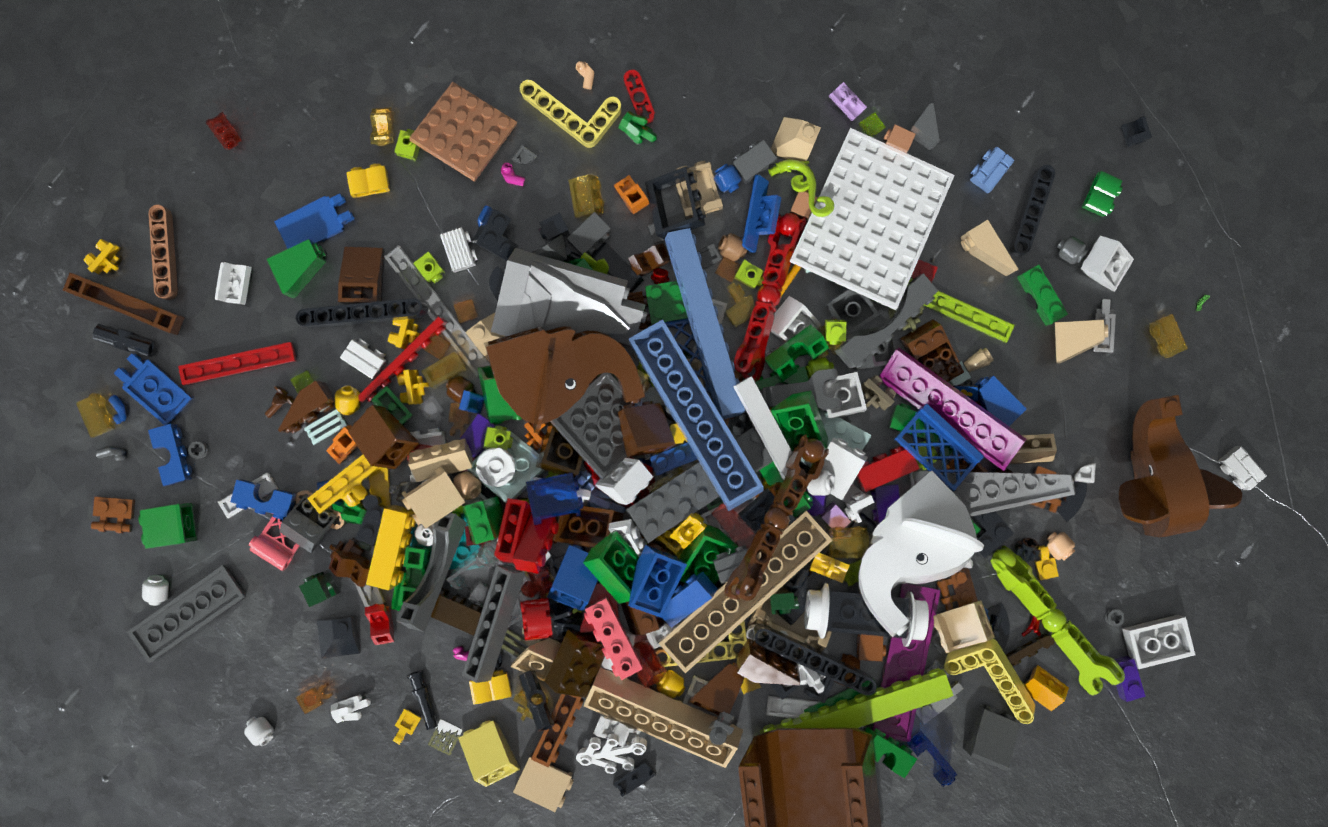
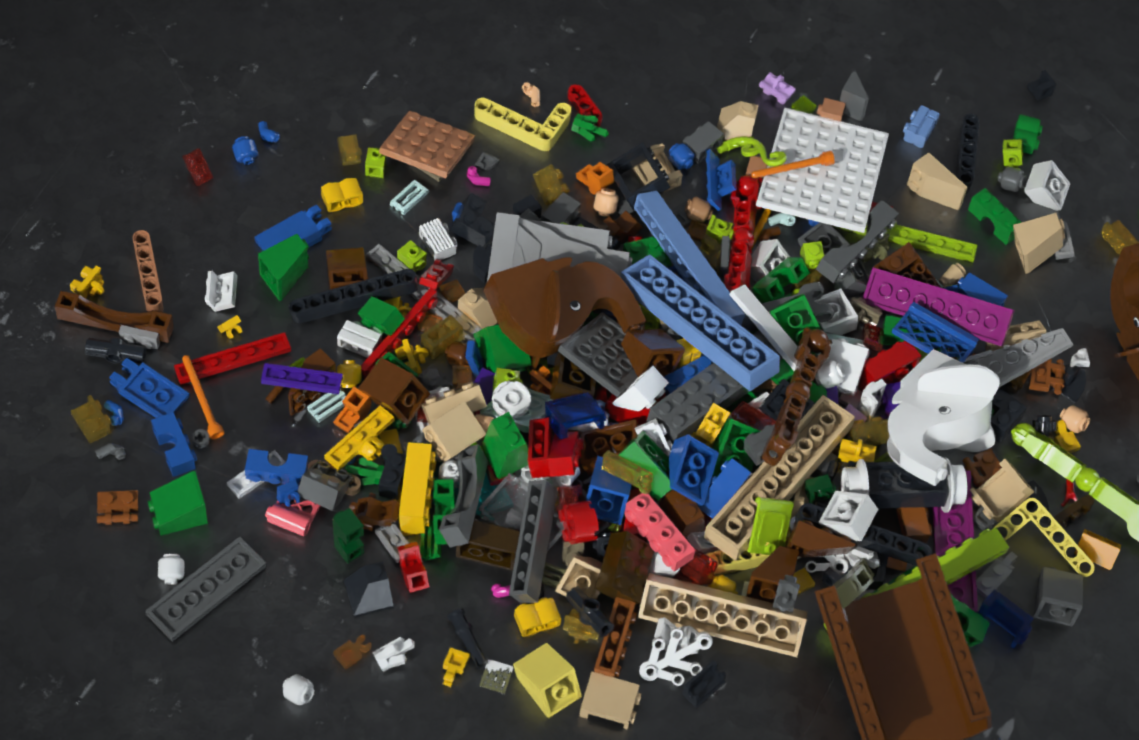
camera: 15 degrees left, 30 degrees down
none -> light grey plate [119,325,160,350]
none -> orange piece [182,355,225,439]
none -> yellow tile [217,315,242,339]
none -> blue head [232,136,259,165]
none -> blue arm [258,121,280,142]
none -> dark purple plate [261,363,343,394]
none -> blue tile [277,480,300,507]
none -> green brick [358,296,405,336]
none -> light aqua tile [390,180,428,215]
none -> red plate [419,259,454,289]
none -> light nougat head [593,188,619,217]
none -> clear yellow plate [602,450,653,494]
none -> dark grey tile [719,236,730,278]
none -> lime container [748,497,794,555]
none -> orange piece [751,150,835,178]
none -> reddish brown arm [758,226,781,242]
none -> white slope [818,491,878,541]
none -> olive slope [833,558,874,609]
none -> clear red tile [862,324,883,352]
none -> lime brick [1003,139,1023,168]

